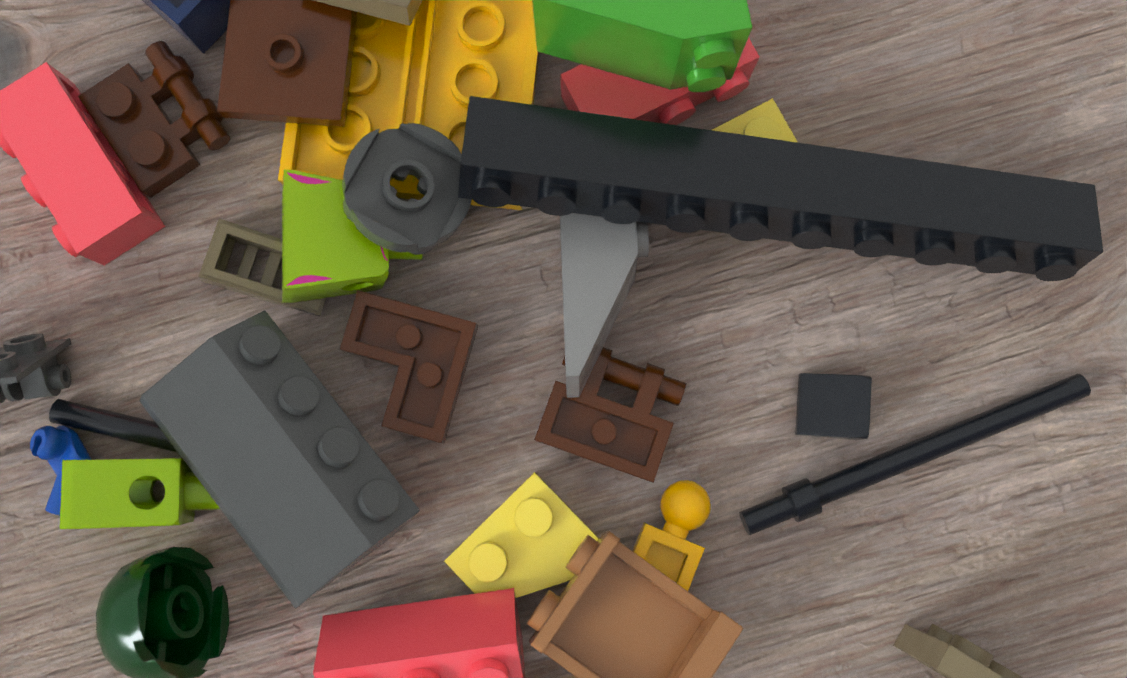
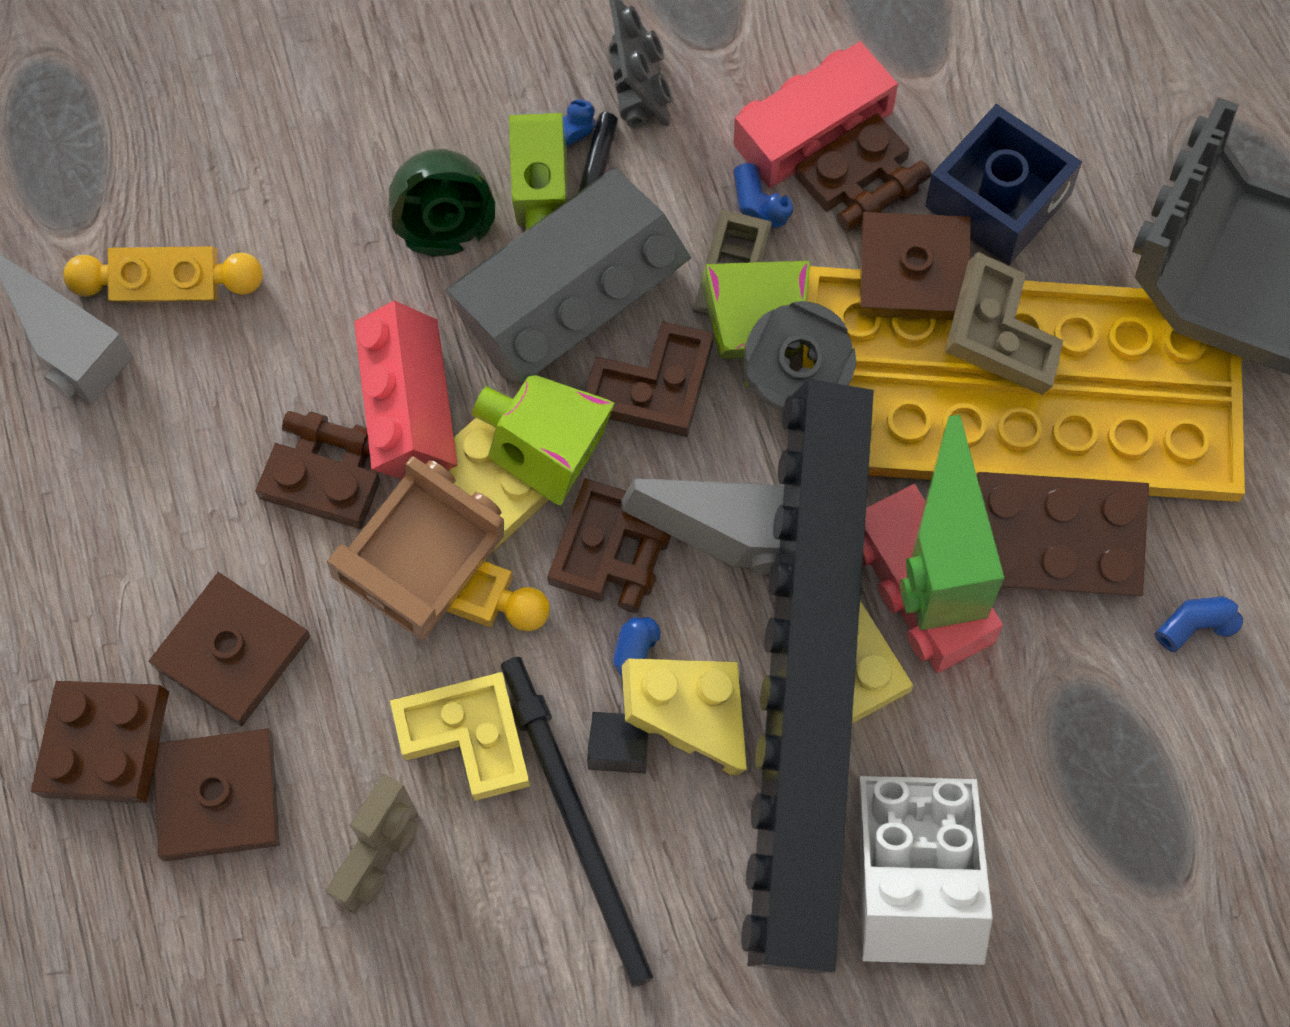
camera: 90 degrees right, 15 degrees down
none -> light yellow plate [390,672,531,801]
none -> lime torso [472,375,615,506]
none -> blue arm [613,617,661,678]
none -> light yellow wing [622,658,747,775]
none -> blue arm [733,163,793,228]
none -> white slope [859,776,992,965]

